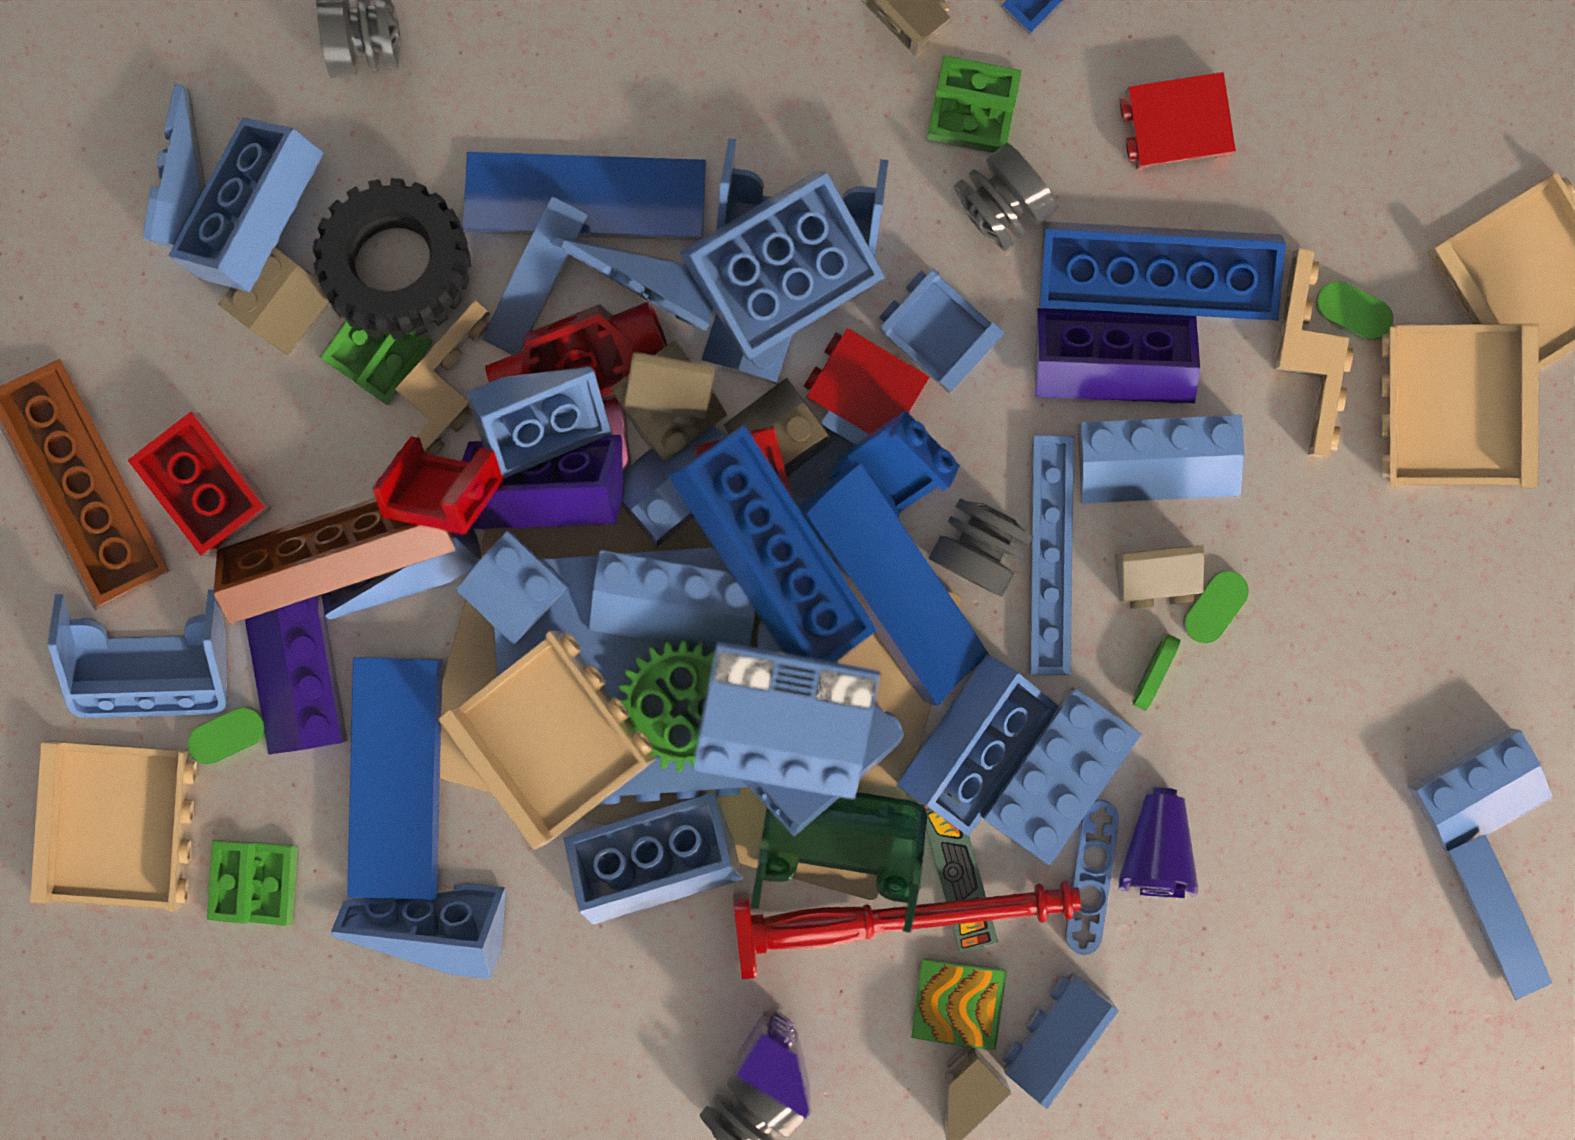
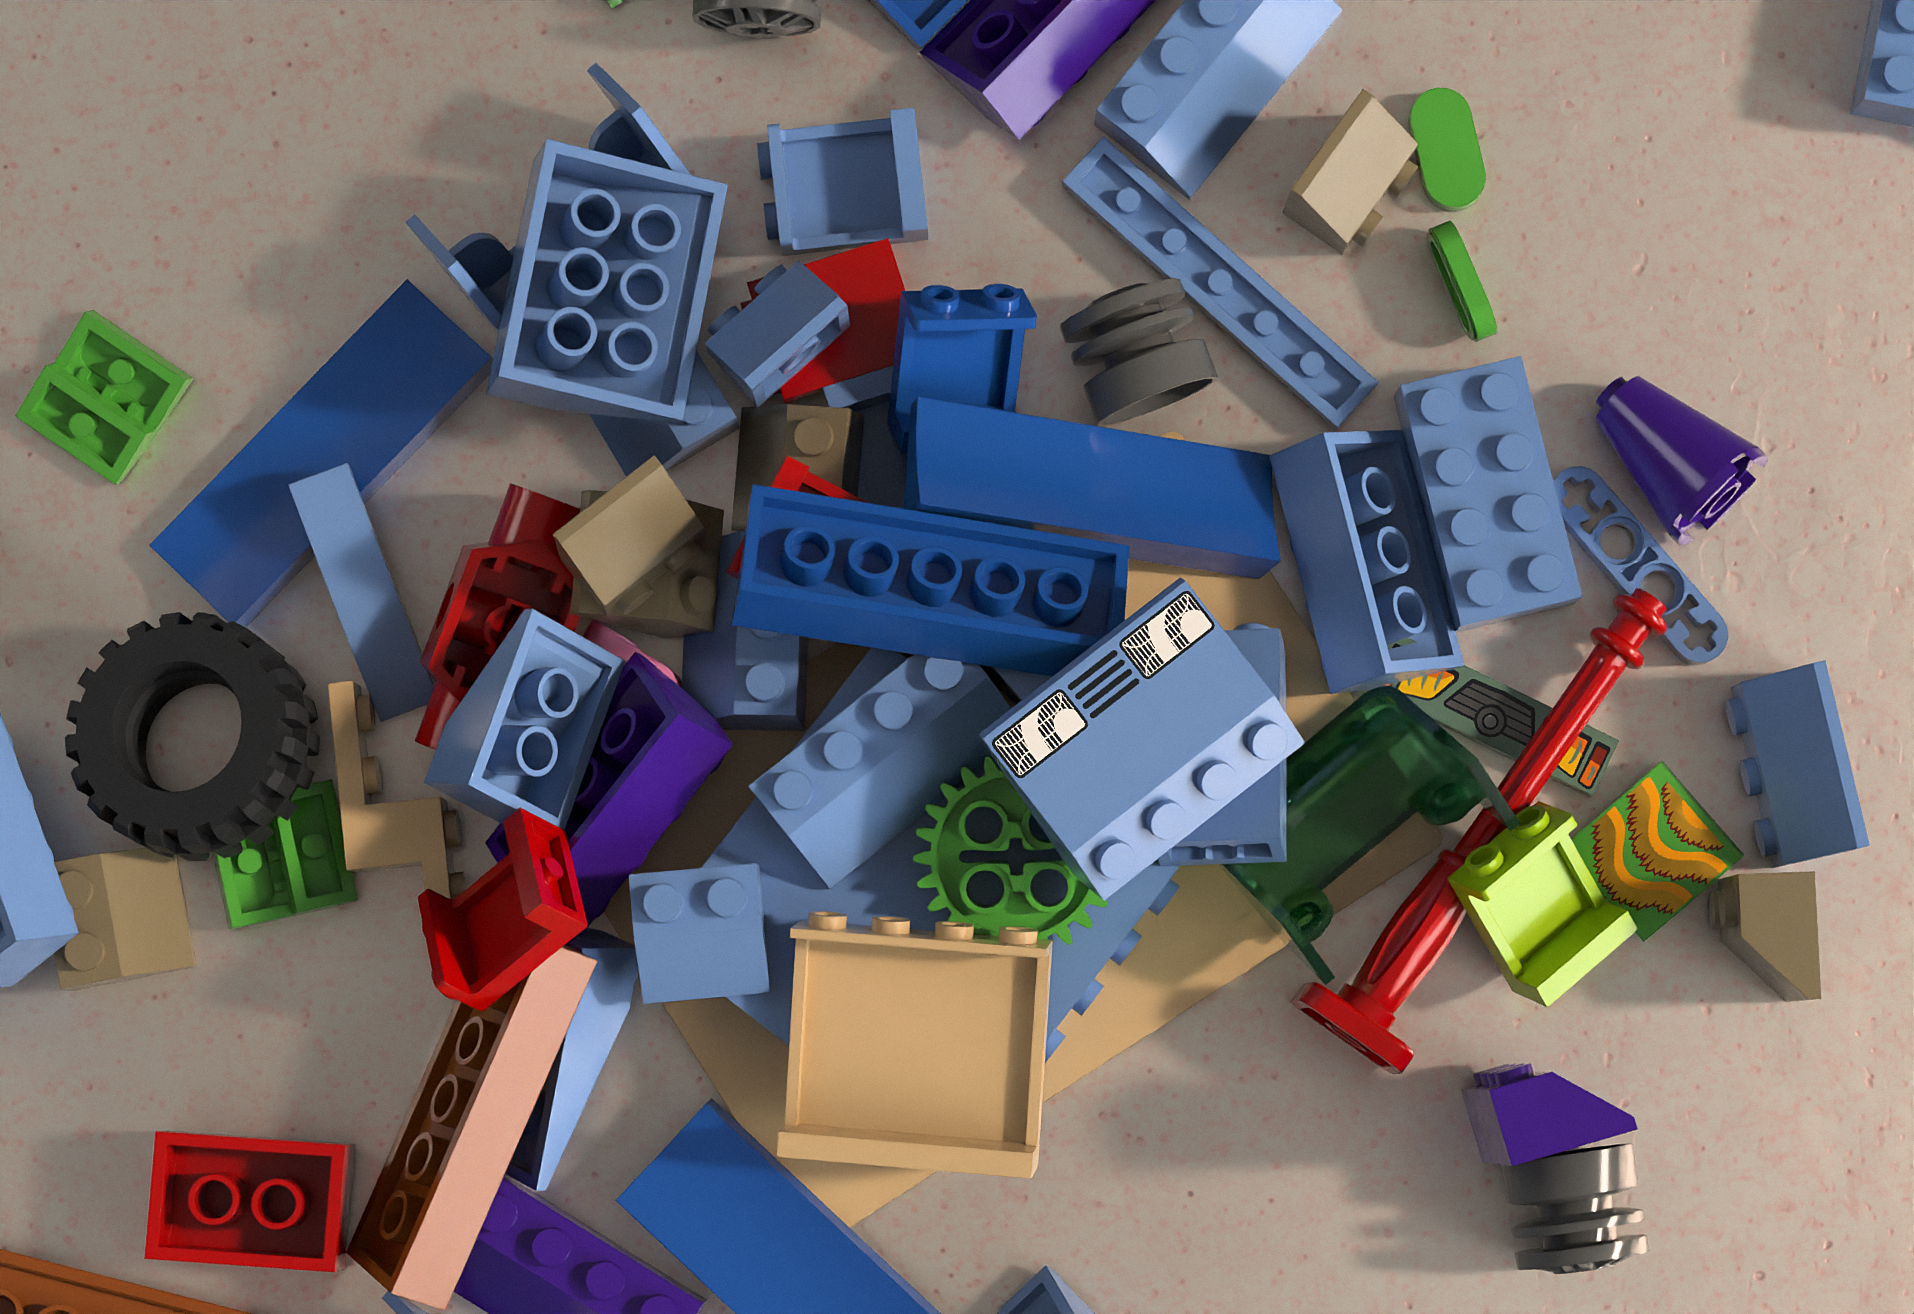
camera: 45 degrees left, 5 degrees down
medium blue wedge [550,236,713,331] -> none
medium blue slope [563,792,743,924] -> none
none -> bright green slope [15,310,194,485]
none -> medium blue slope [705,260,850,408]
none -> lime panel [1447,801,1638,1007]

